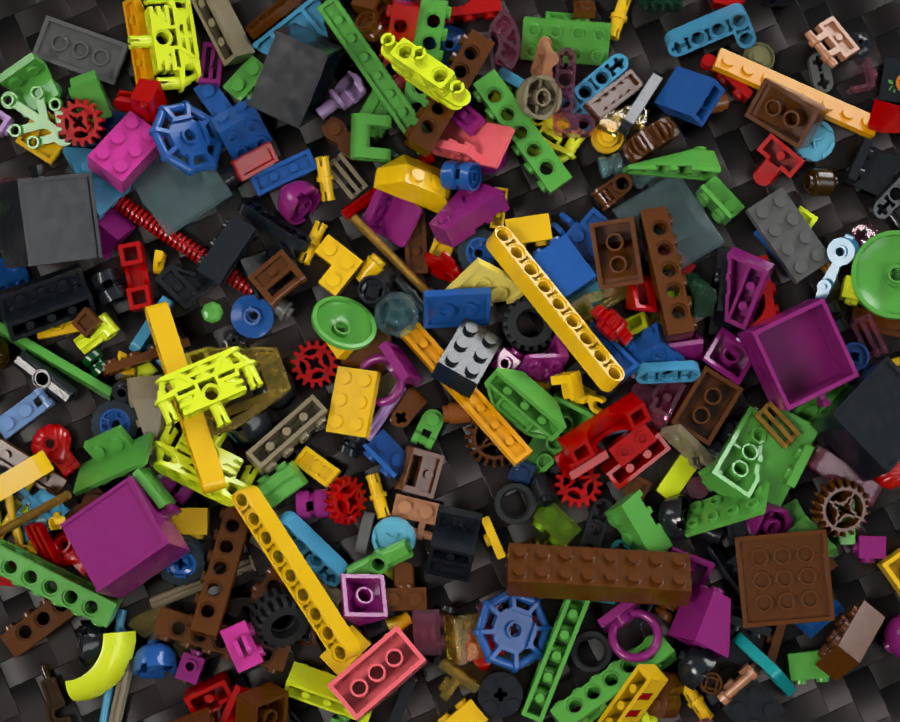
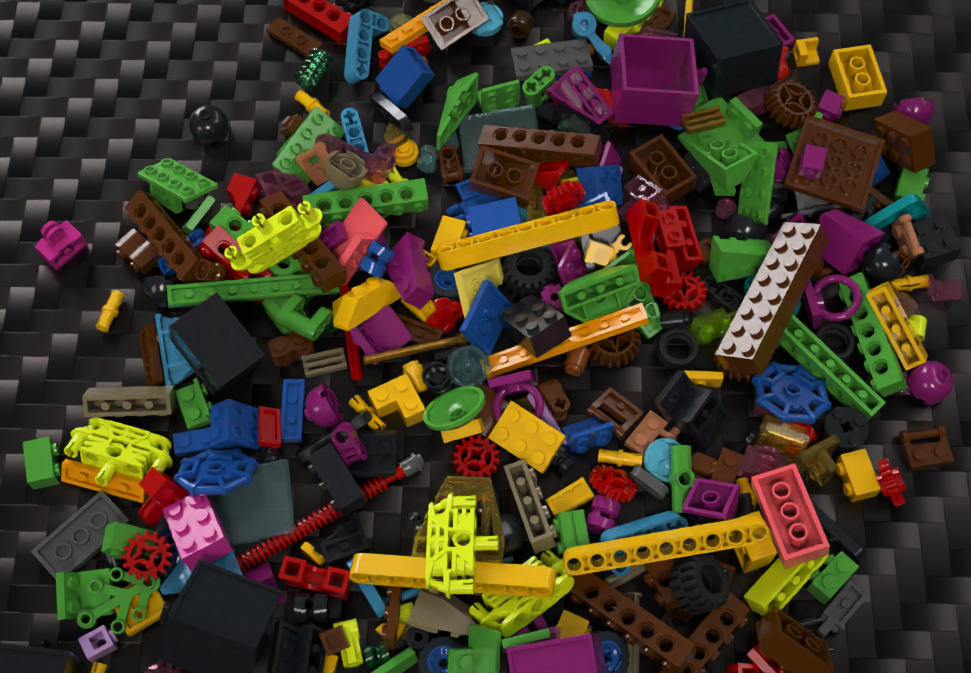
camera: 65 degrees left, 20 degrees down
magenta tile [198,42,223,87] -> none
bright green tile [201,301,224,324] -> none
dark pink brick [220,619,266,673] -> none
blue dish [231,294,274,338] -> none
reddish brown plate [247,249,308,308] -> none
lavender piece [315,70,367,120] -> none
yellow pin [315,155,335,201] -> none
bright green plate [410,409,444,451] -> none
dark blue plate [507,459,537,486] -> none
plate [583,69,644,122] -> none
reddish brown gear [622,117,680,164] -> none
dark azure beam [635,360,700,384] -> none
neon yellow slope [655,454,696,498] -> none
dark tan hinge [660,424,714,469] -> none
magenta slope [702,327,751,385] -> none
red brick [753,133,806,186] -> none
none -> magenta piece [332,422,368,467]
none -> bright green connector [522,66,556,108]
none -> magenta brick [798,144,827,179]

